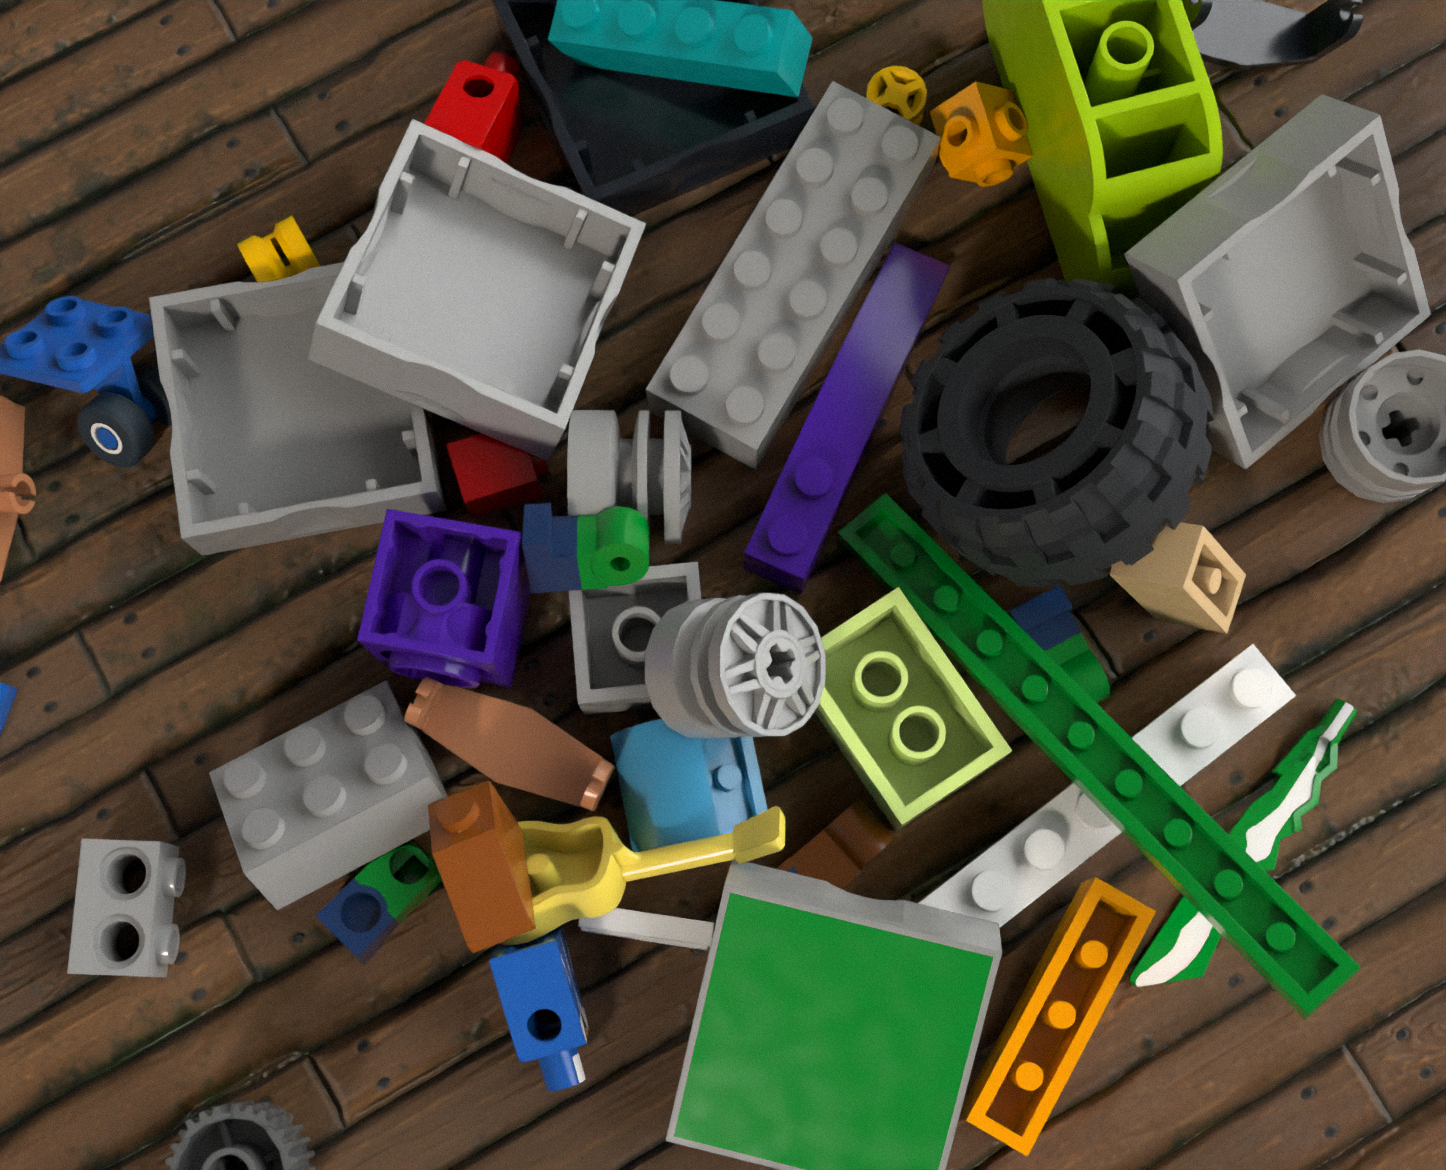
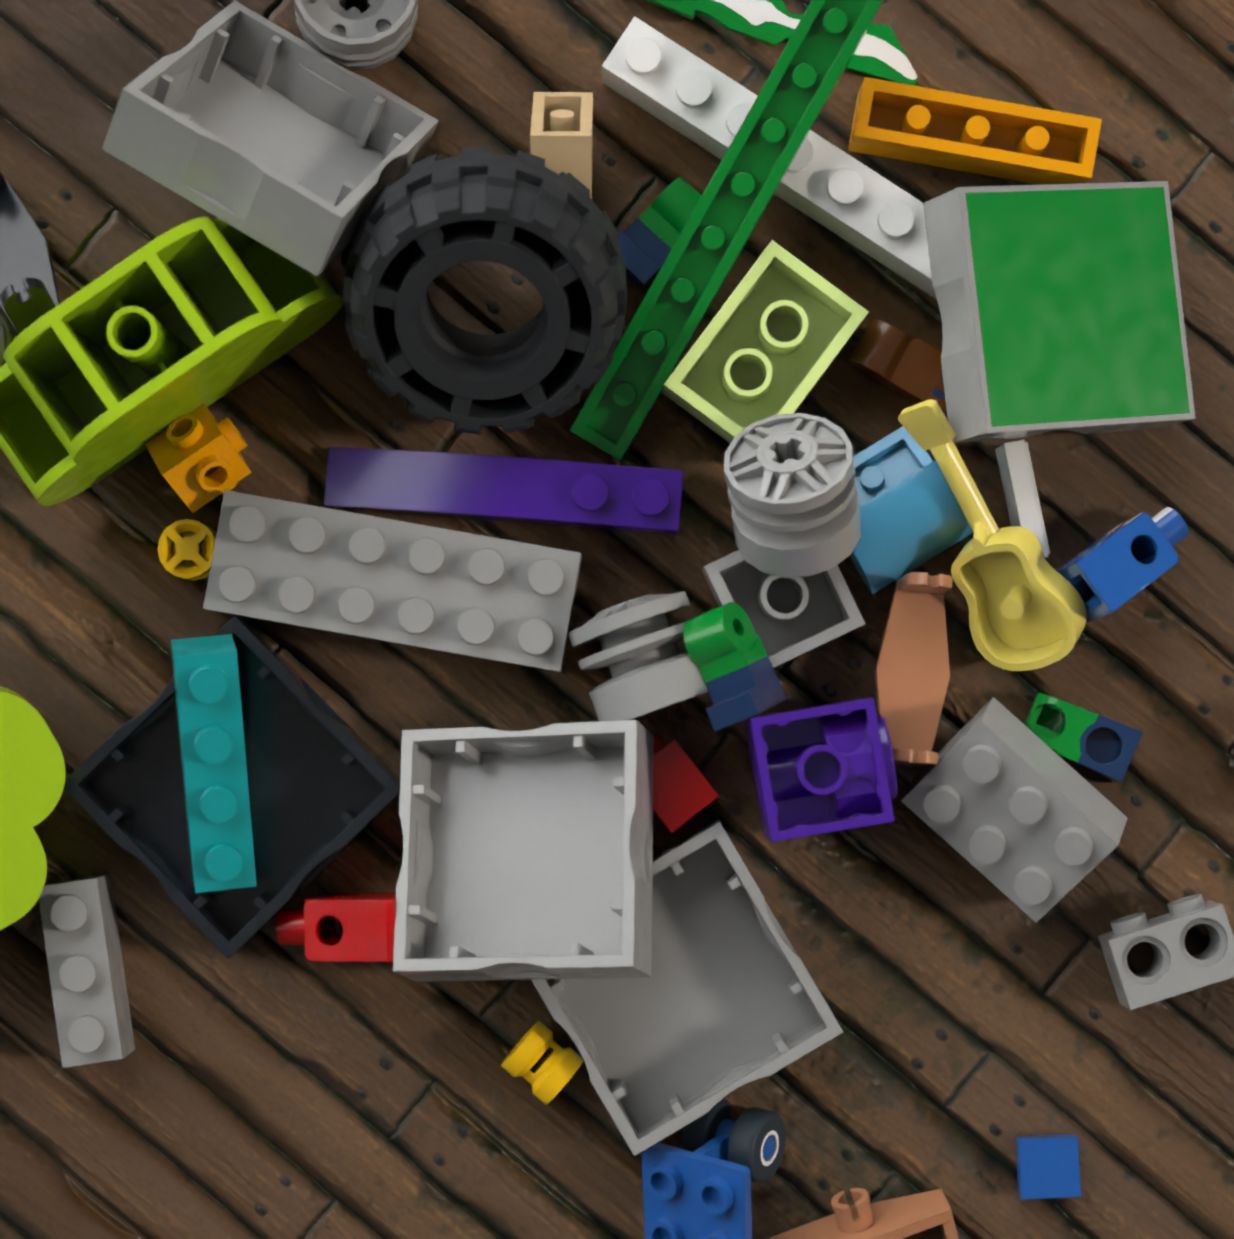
camera: 115 degrees left, 10 degrees up
dark orange slope [428,781,536,953] -> none

